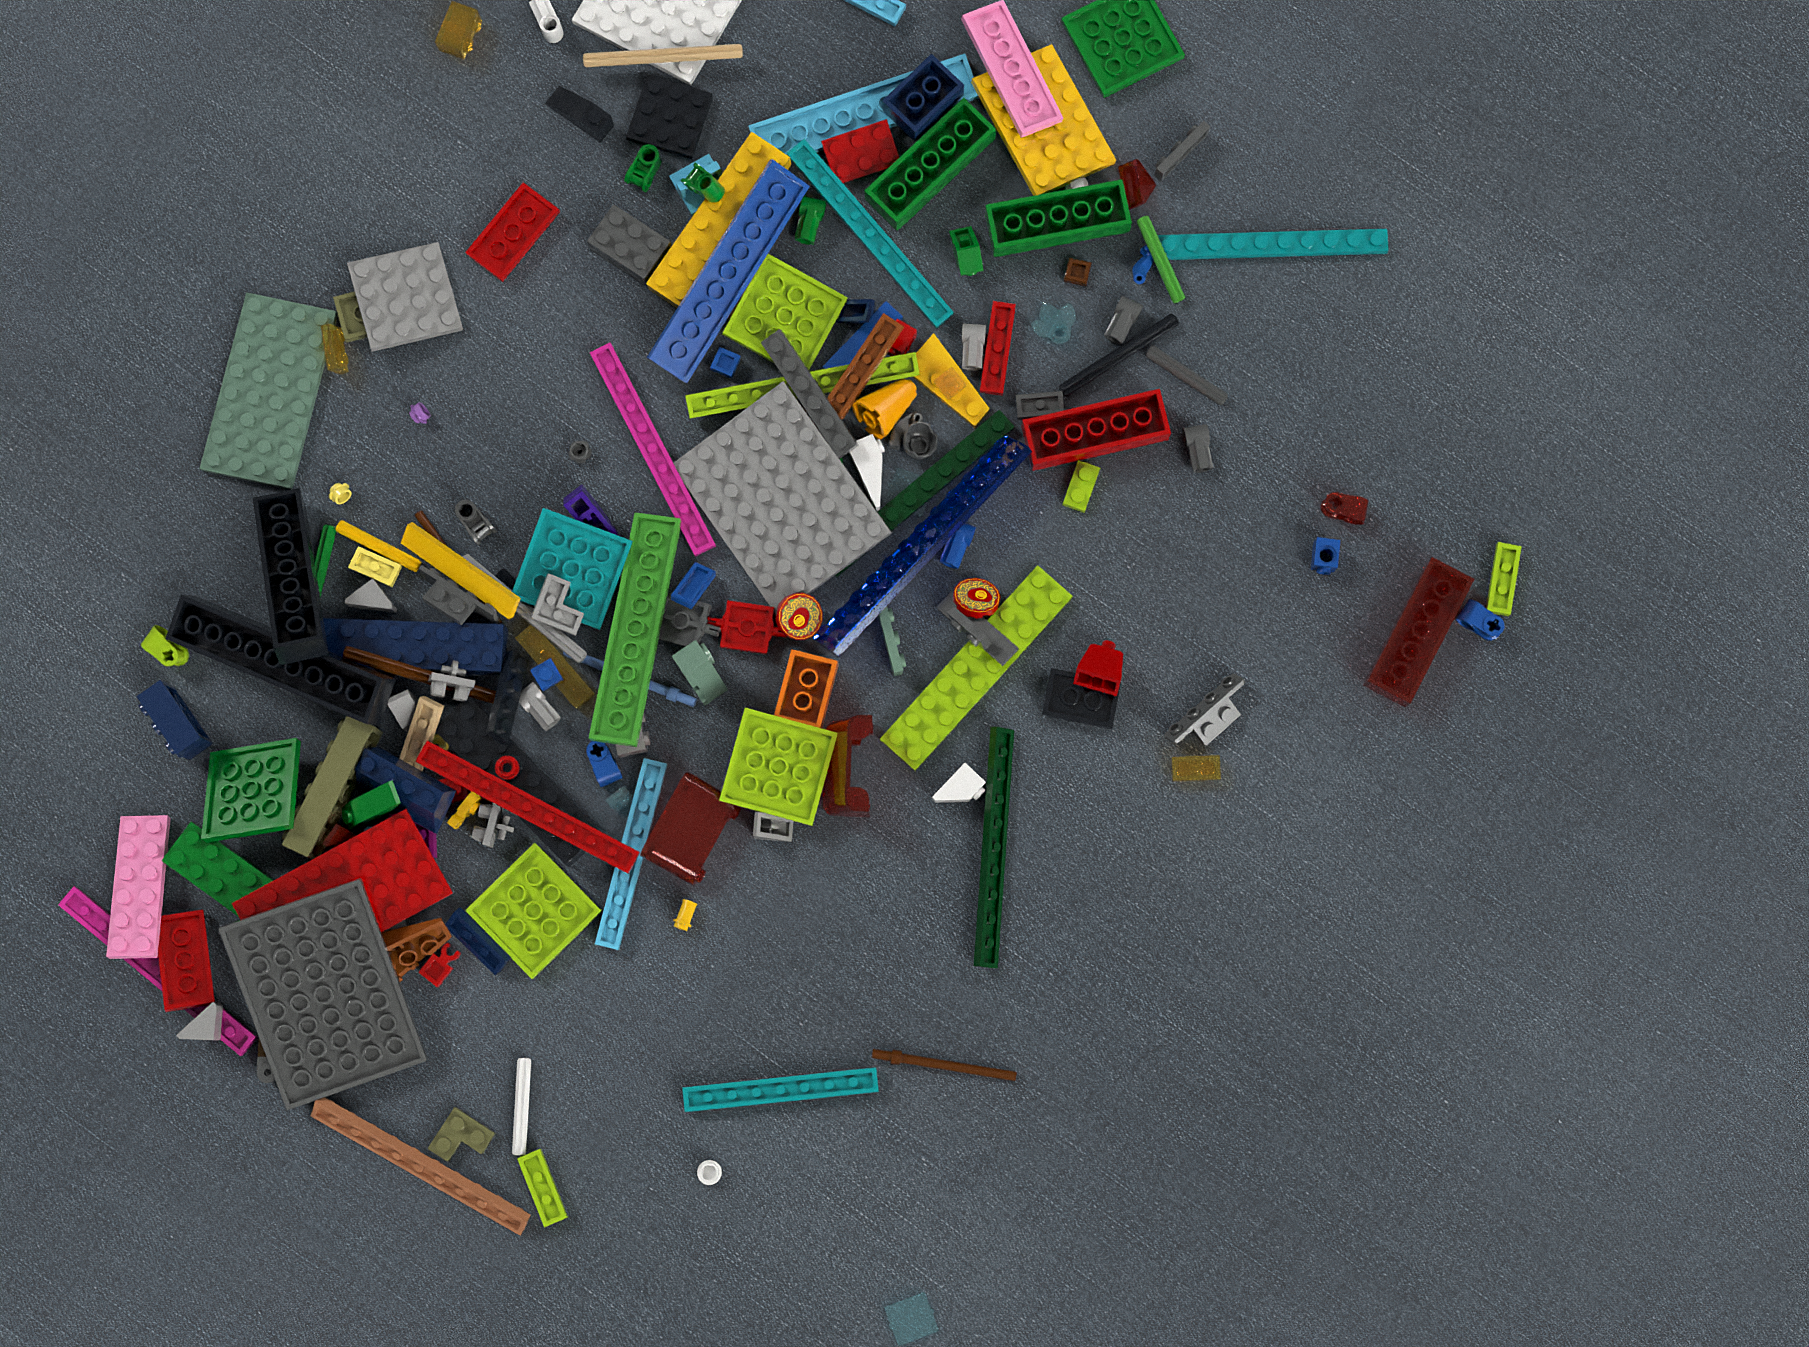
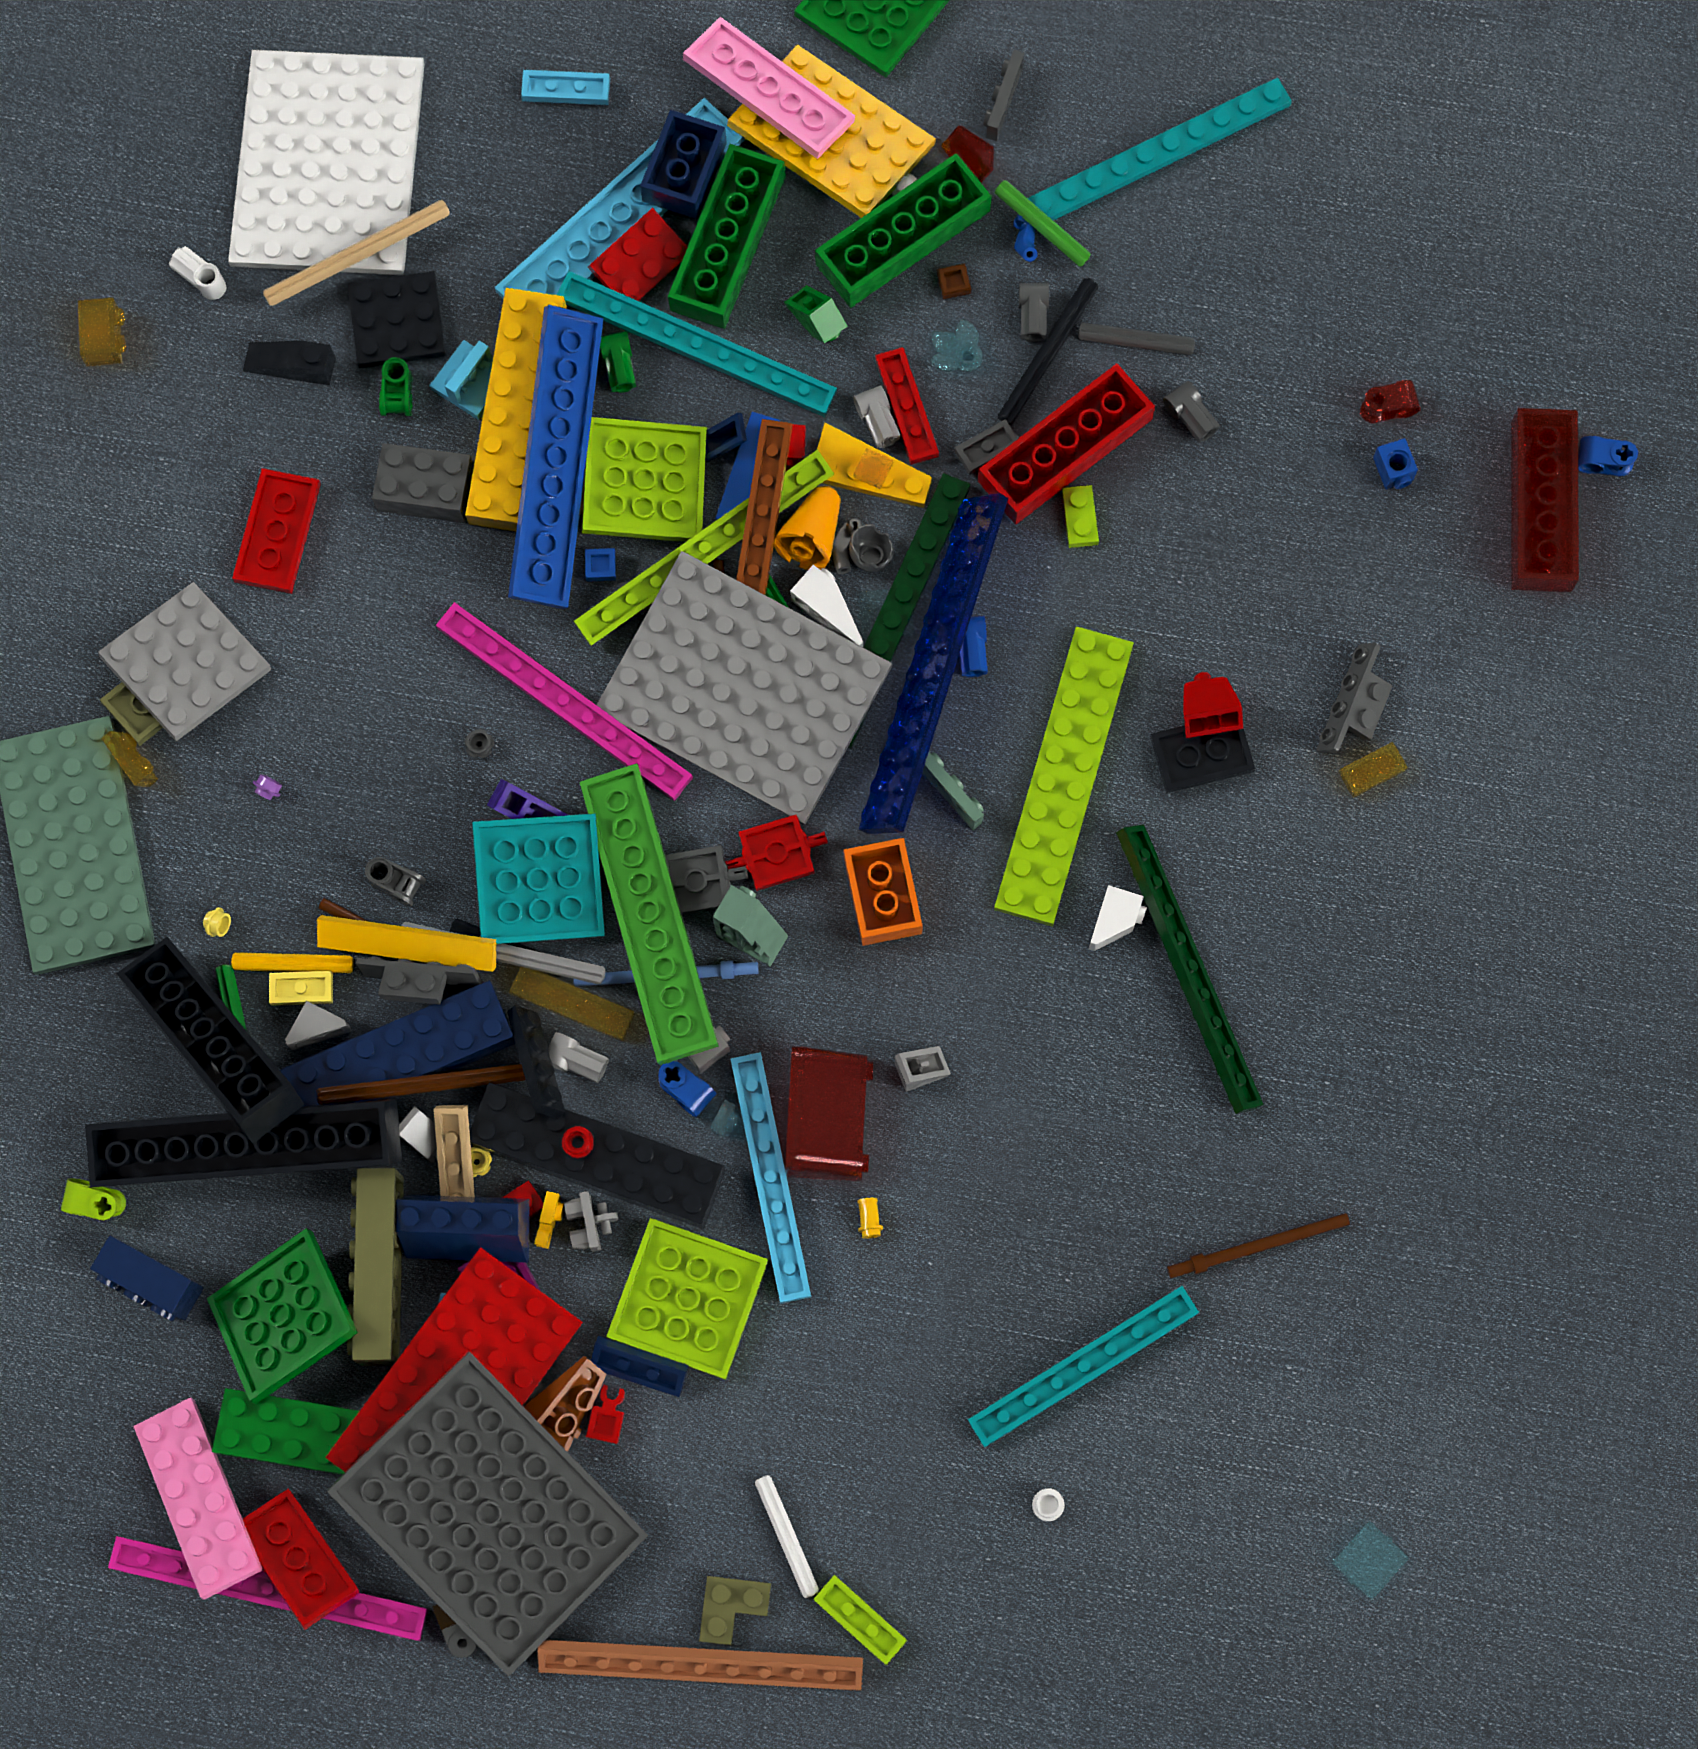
camera: 25 degrees left, 5 degrees down
light grey slope [176,1002,223,1040] -> none
clear red slope [323,824,357,847] -> none
green slope [342,781,401,830] -> none
red plate [415,741,640,874] -> none
light grey hips [428,660,475,702] -> none
light grey plate [530,573,584,636] -> none
blue plate [530,658,564,691] -> none
blue tile [671,562,716,609] -> none
green piece [681,163,725,203] -> none
lime plate [719,708,838,826] -> none
dark grey plate [761,329,859,459] -> none
tile [776,593,823,640] -> none
clear red windscreen [822,715,873,817] -> none
dark grey bracket [936,591,1019,666] -> none
tile [953,578,1000,619] -> none
lime plate [1486,542,1522,616] -> none

